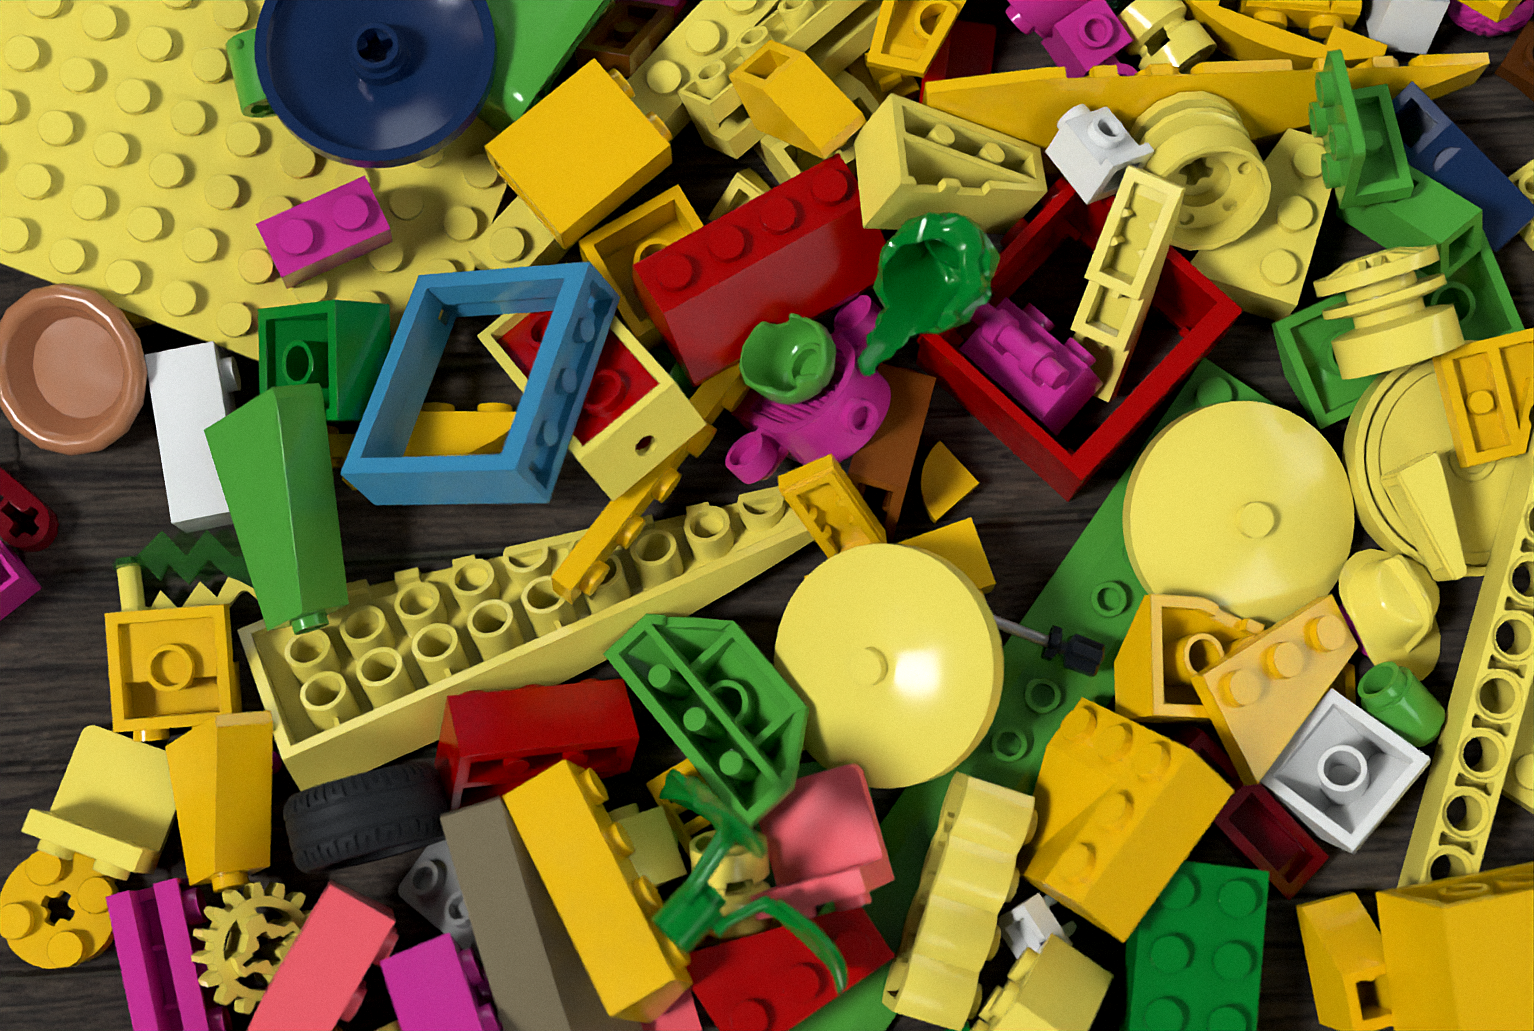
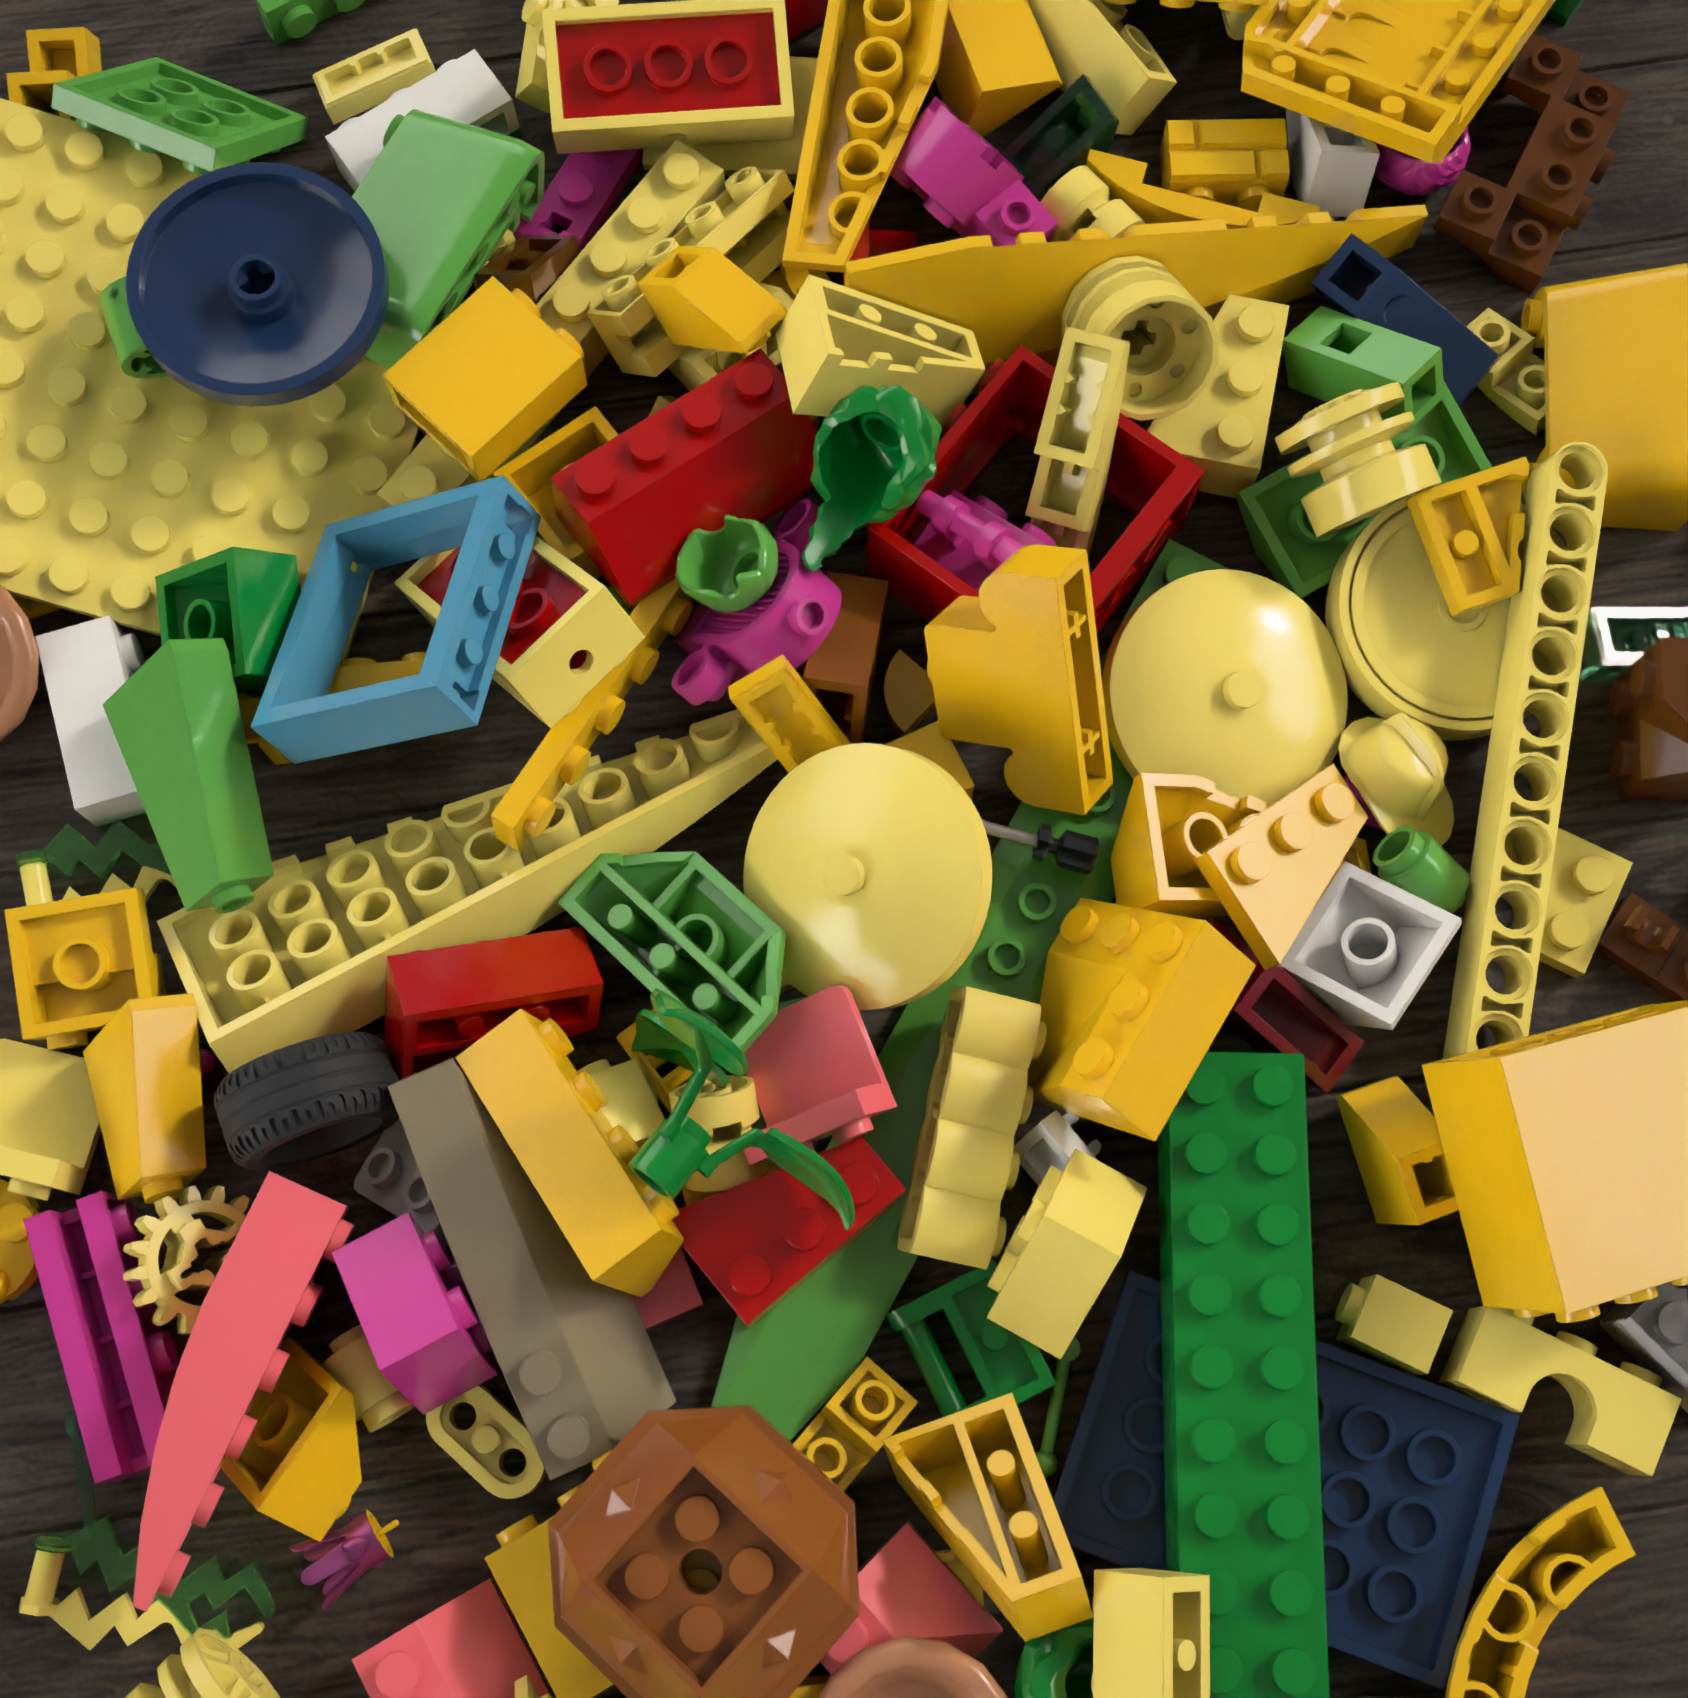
camera: 10 degrees left, 5 degrees down
dark pink brick [256,176,393,289] -> none
white brick [1045,104,1155,205] -> none
bright green bracket [1308,49,1414,209] -> none
light yellow slope [1380,451,1468,582] -> none
none -> yellow brick [924,544,1113,815]

